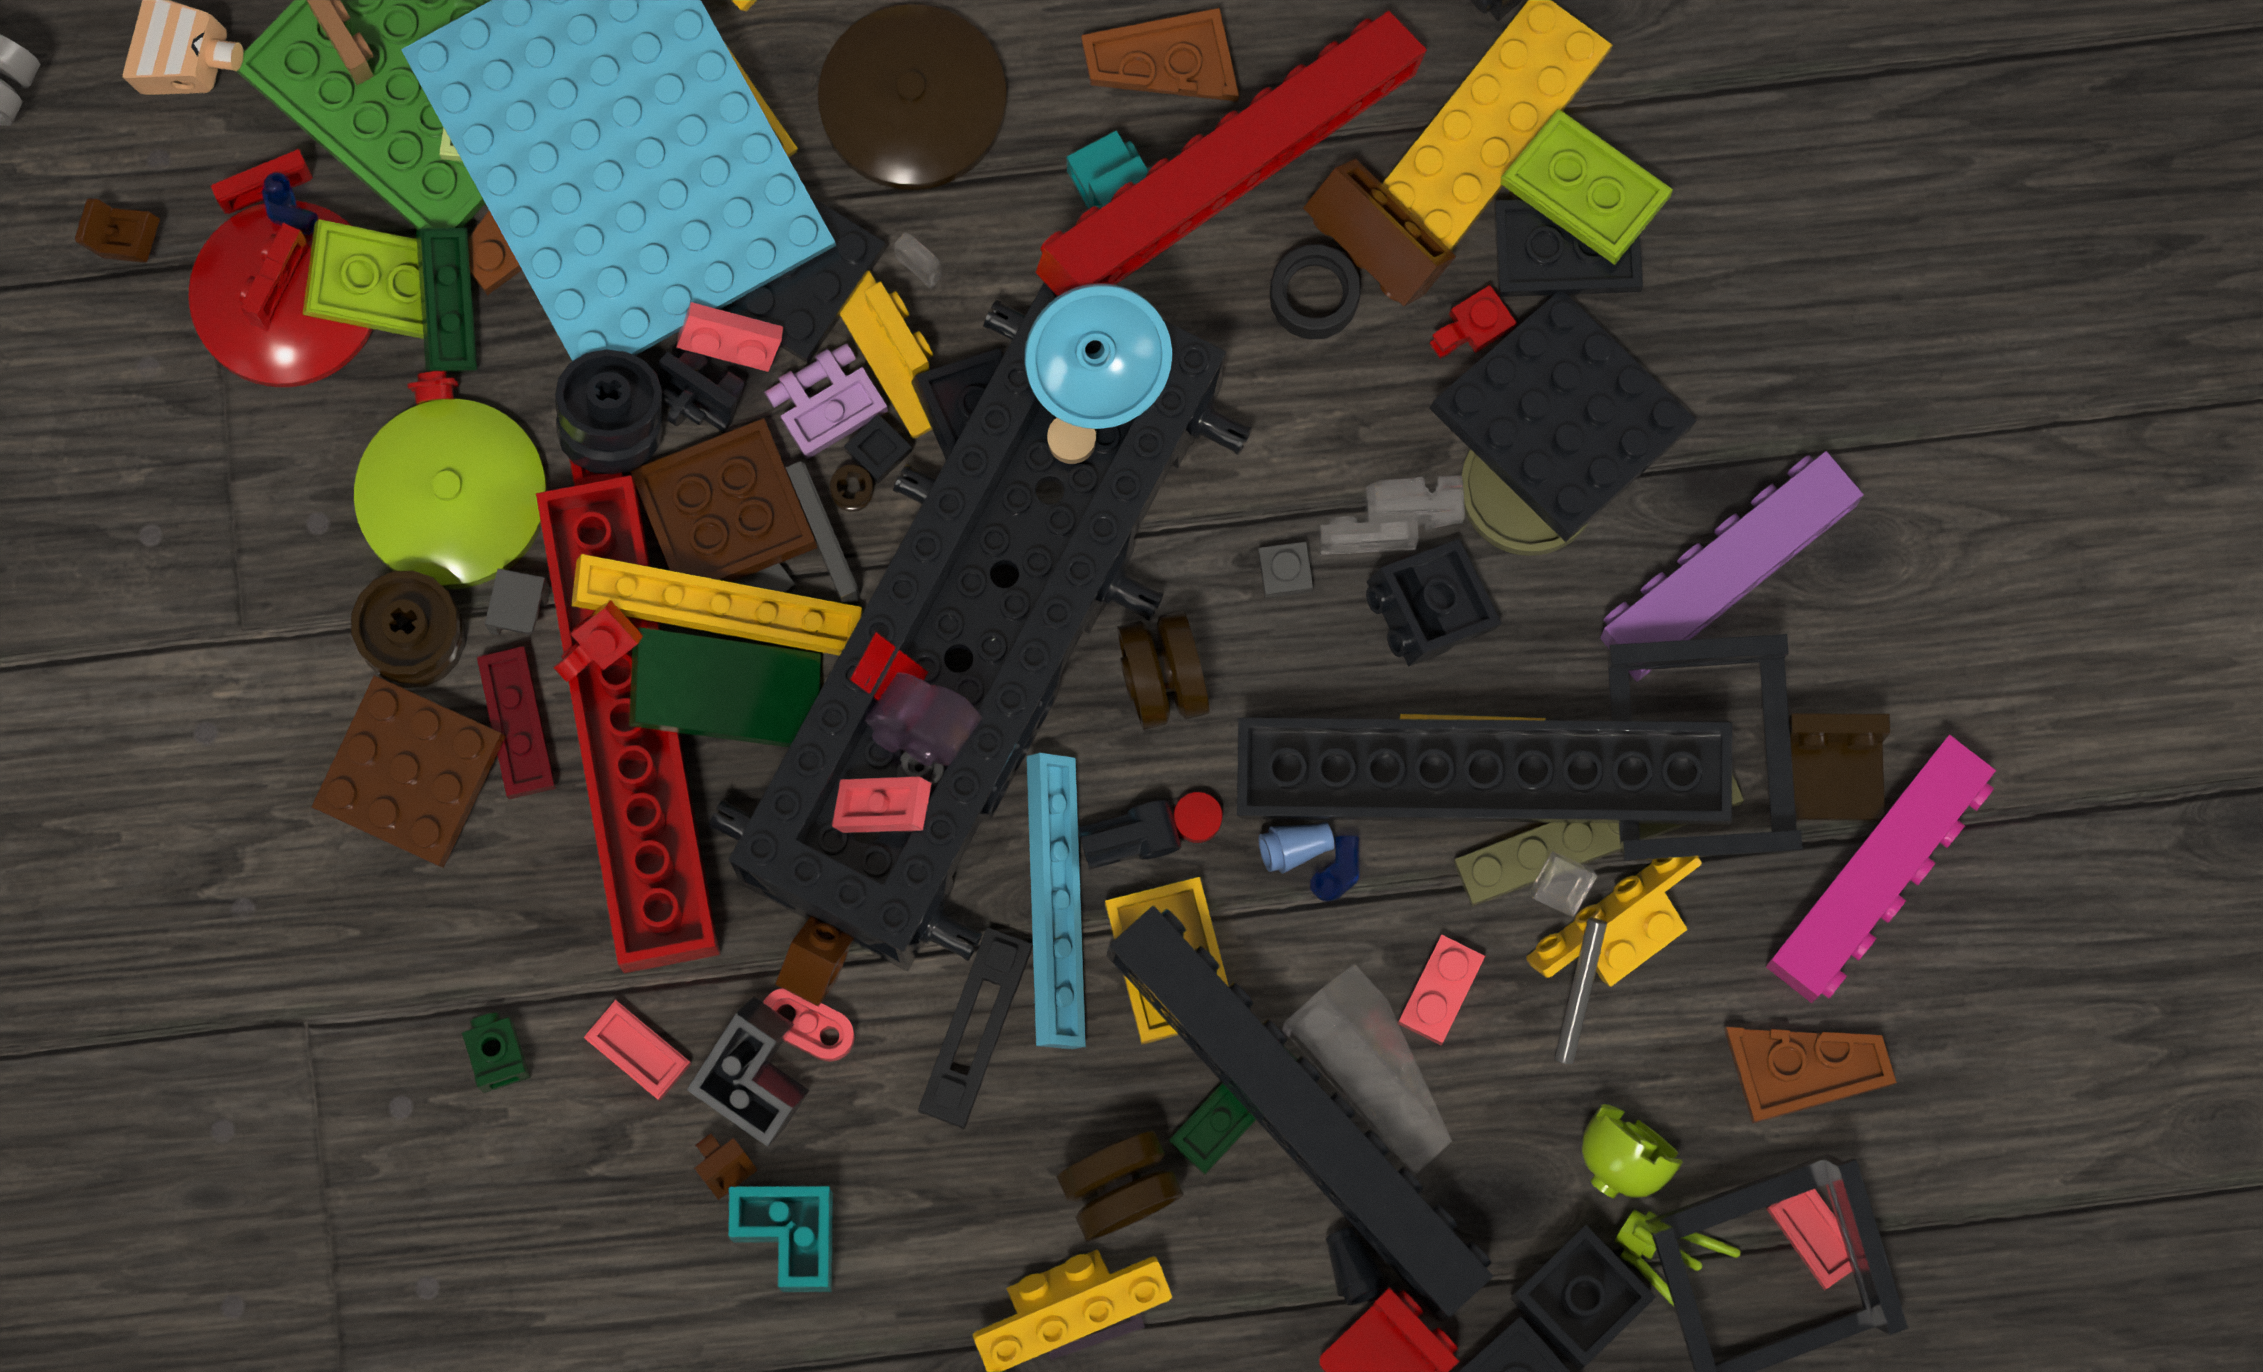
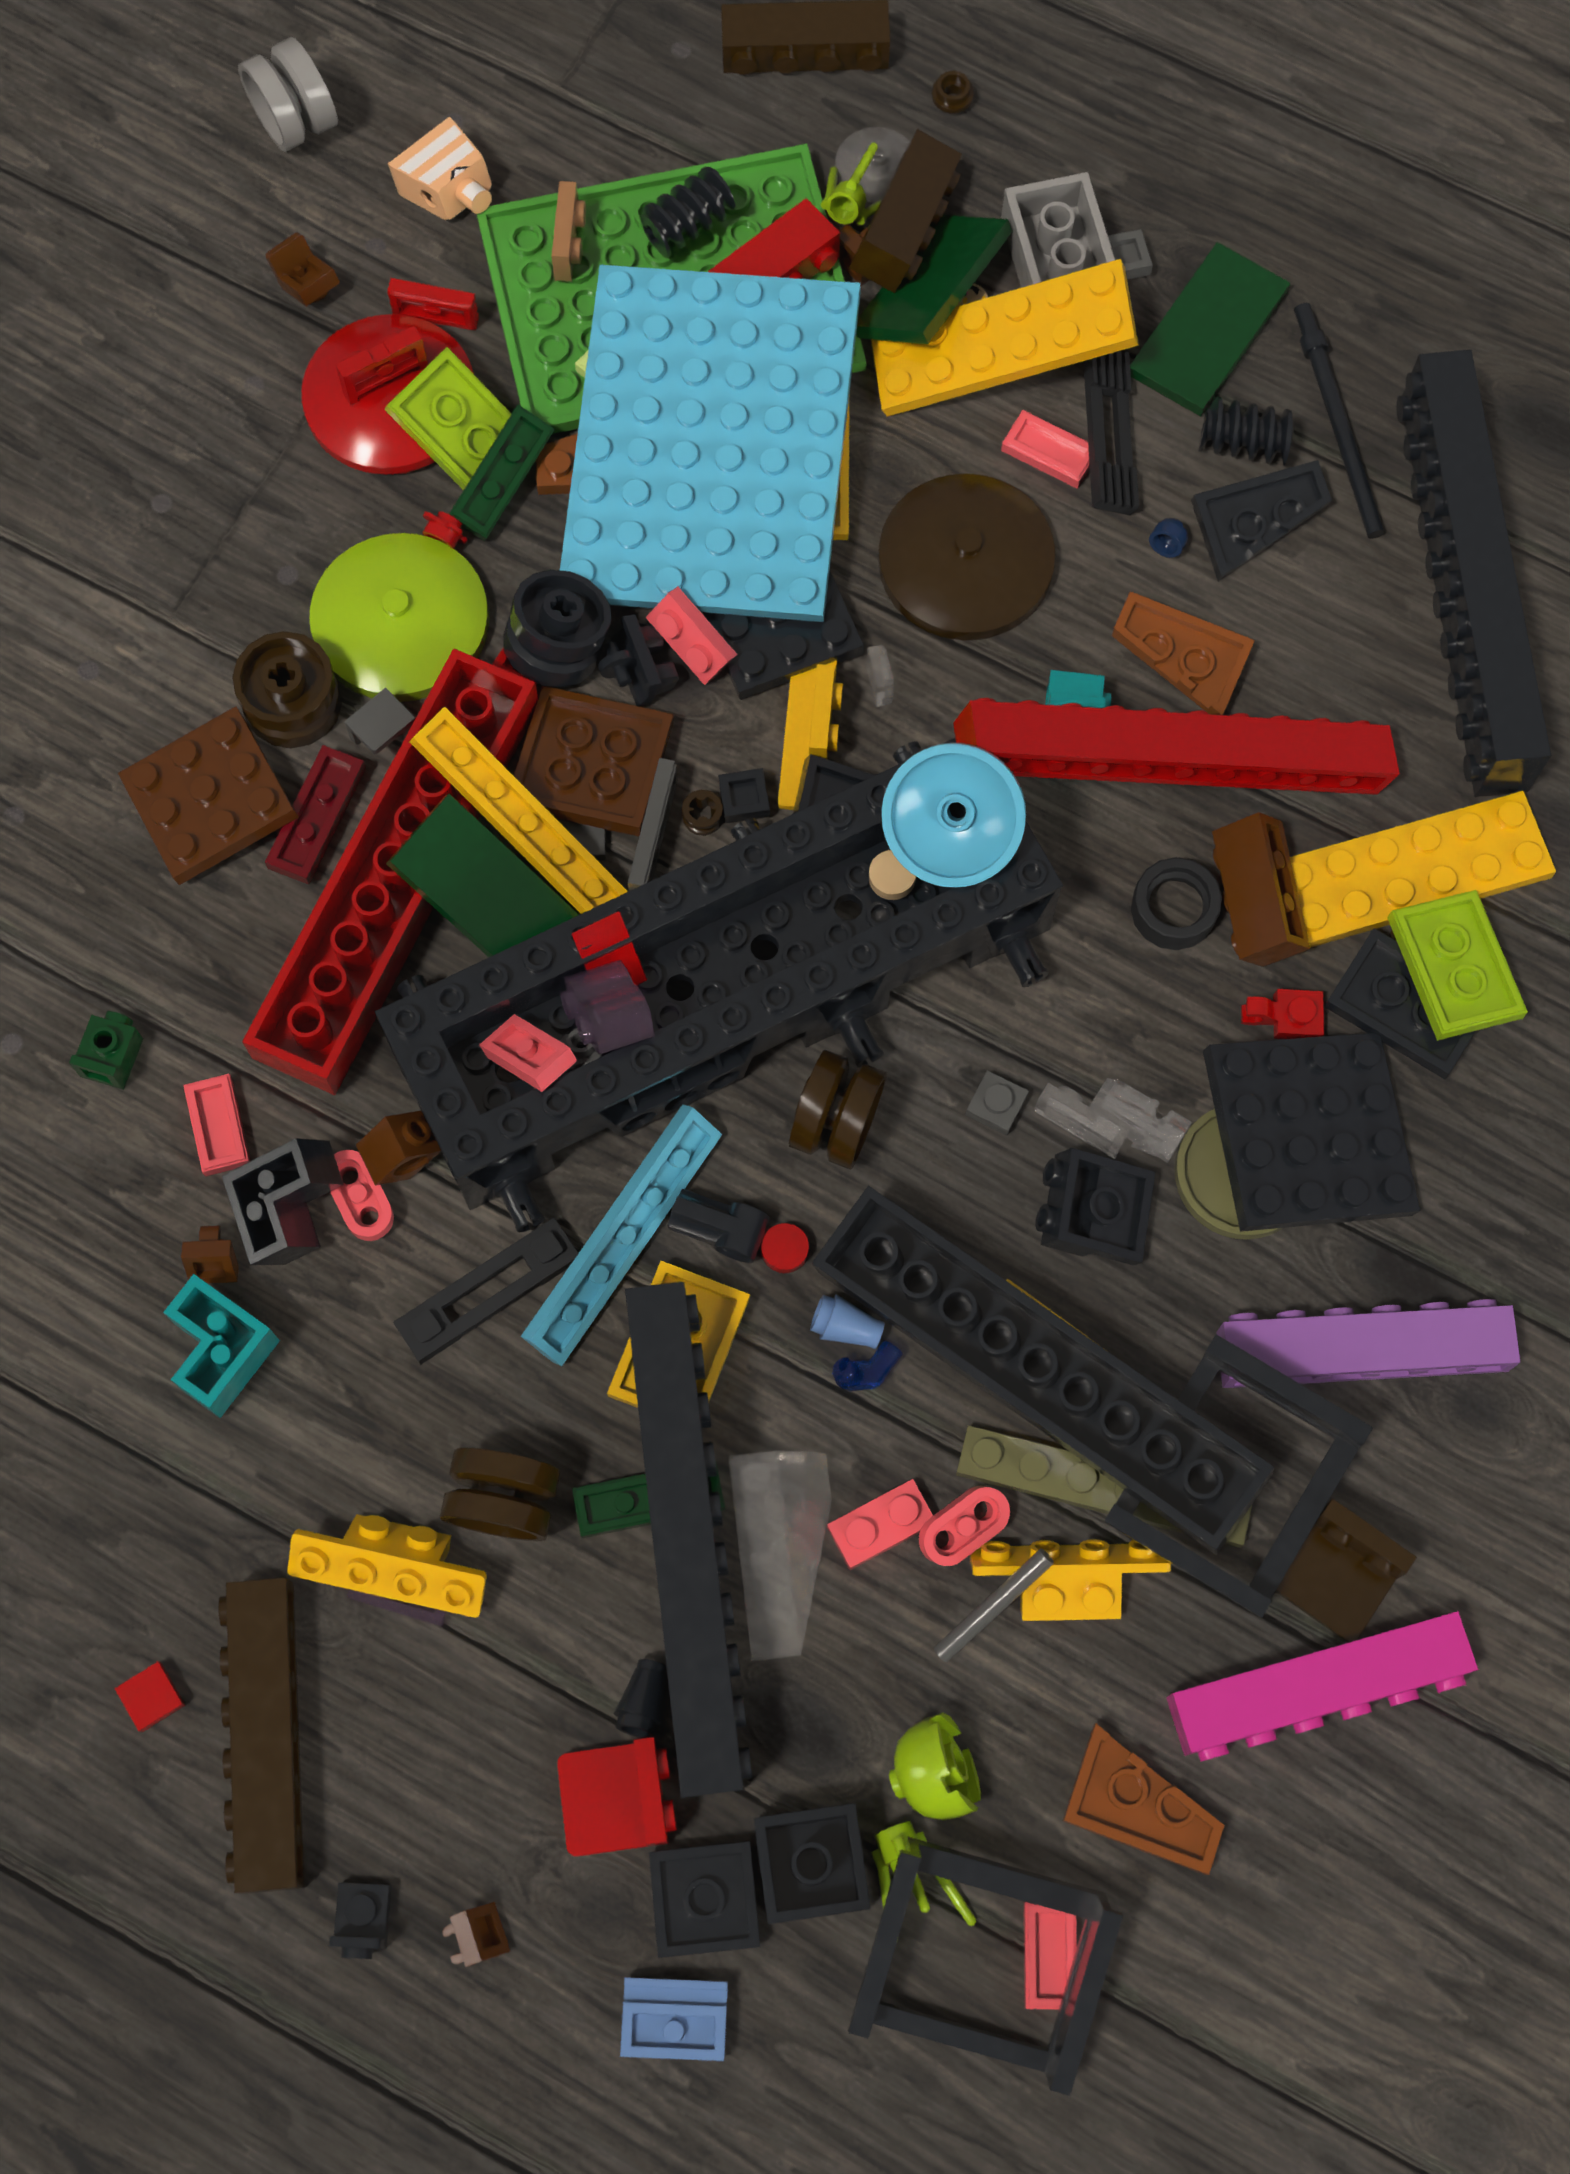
camera: 35 degrees right, 5 degrees down
clear blue arm [262,173,318,235] -> none
red plate [553,600,643,682] -> none
lavender plate [764,343,888,460] -> none
clear tile [1529,851,1598,917] -> none
none -> coral plate [919,1486,1010,1566]

